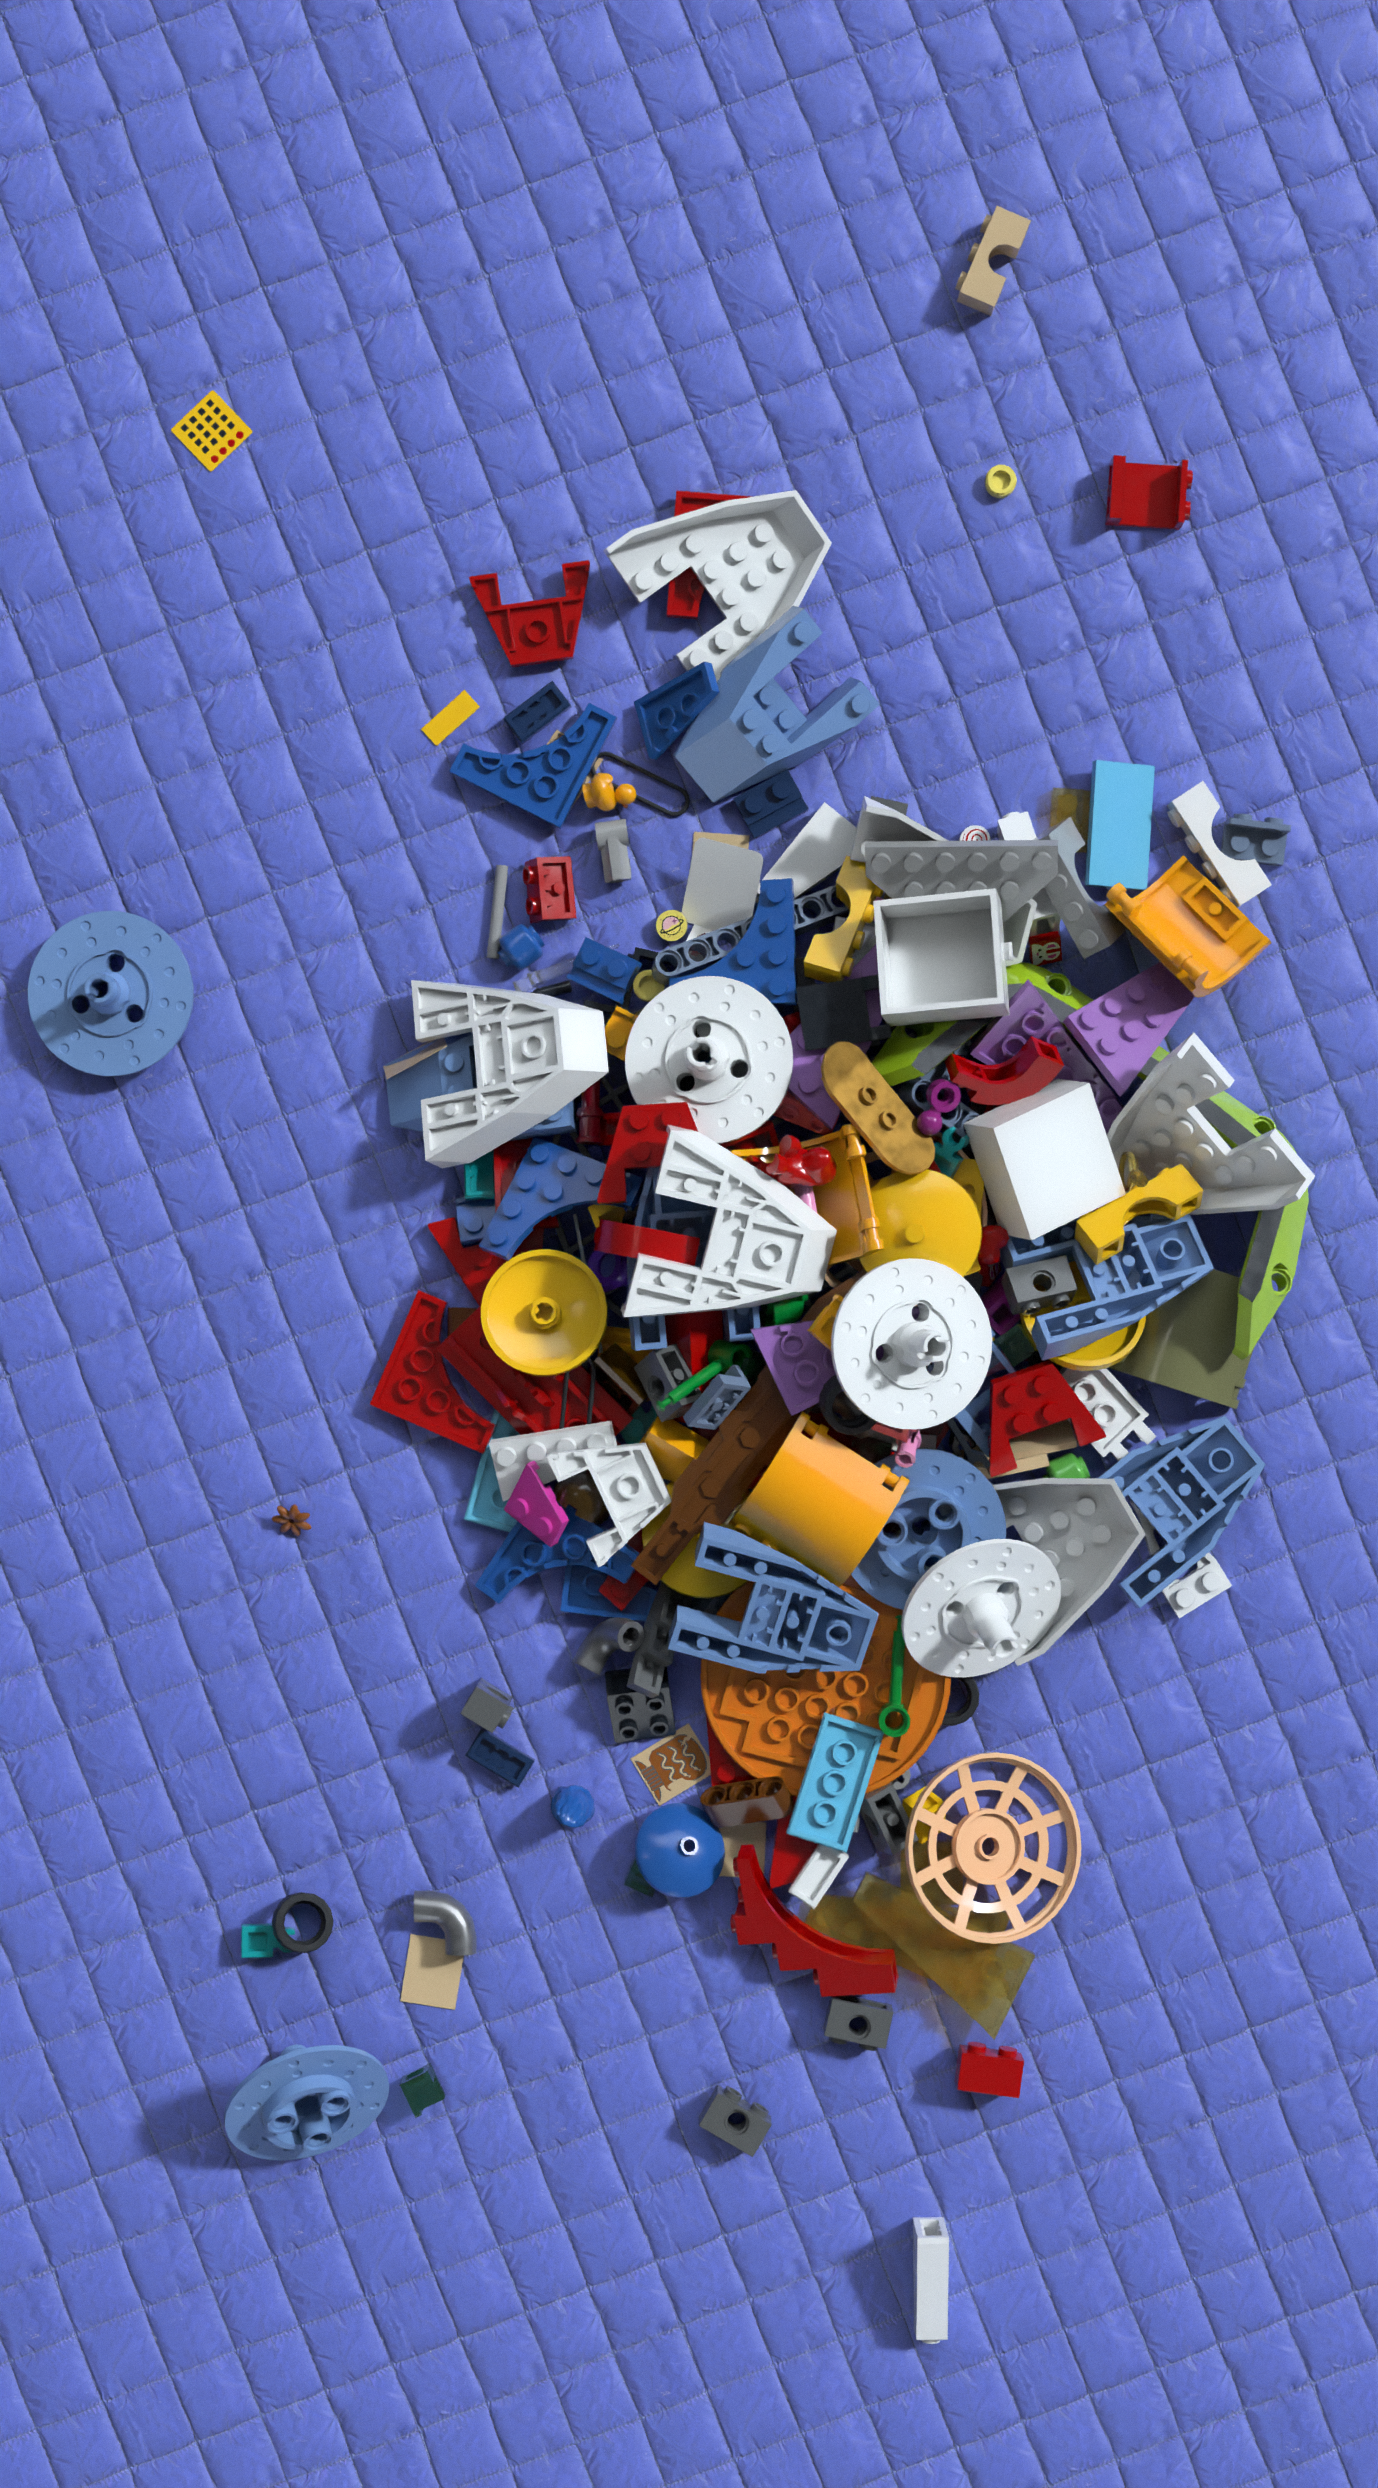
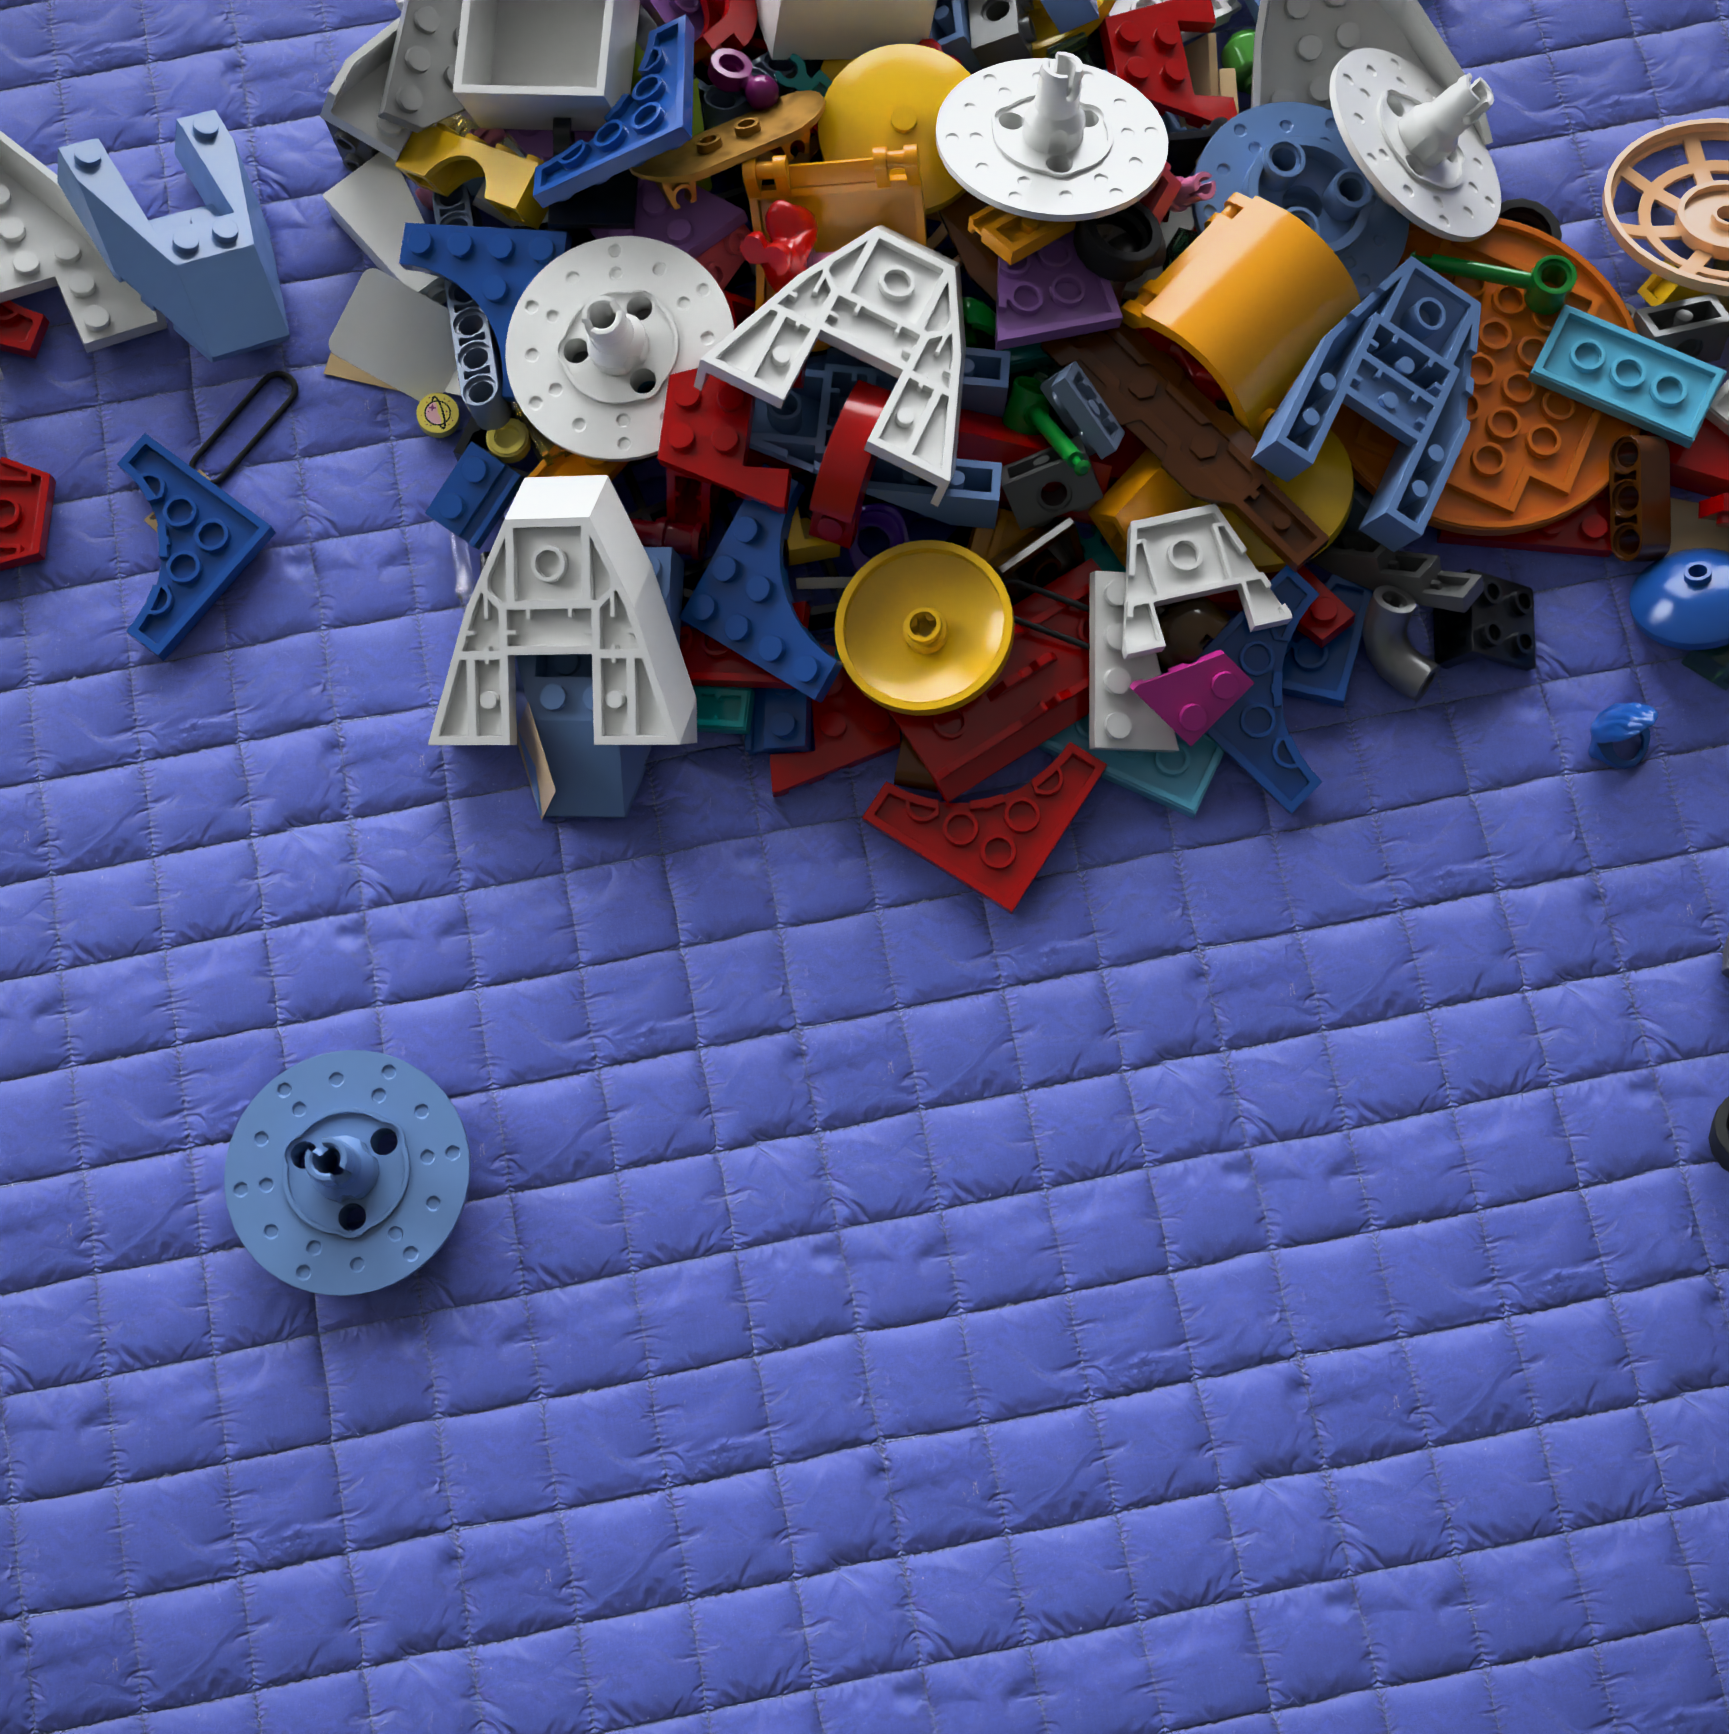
camera: 80 degrees left, 15 degrees down
dark orange plant [272,1504,311,1536] -> none
yellow sticker [421,690,480,746] -> none
dark grey brick [460,1678,514,1733] -> none
dark blue plate [465,1728,535,1788] -> none
light grey bar [486,865,508,959] -> none
blue head [497,924,545,970] -> none
dark blue plate [503,681,572,745] -> none
red bracket [522,856,577,923] -> none
light orange animal [582,773,636,811] -> none
light grey piece [595,819,631,883] -> none
sticker [630,1723,711,1806] -> none
blue wing [634,662,720,760] -> none
dark blue plate [733,769,809,840] -> none
none -> blue plate [533,14,694,208]

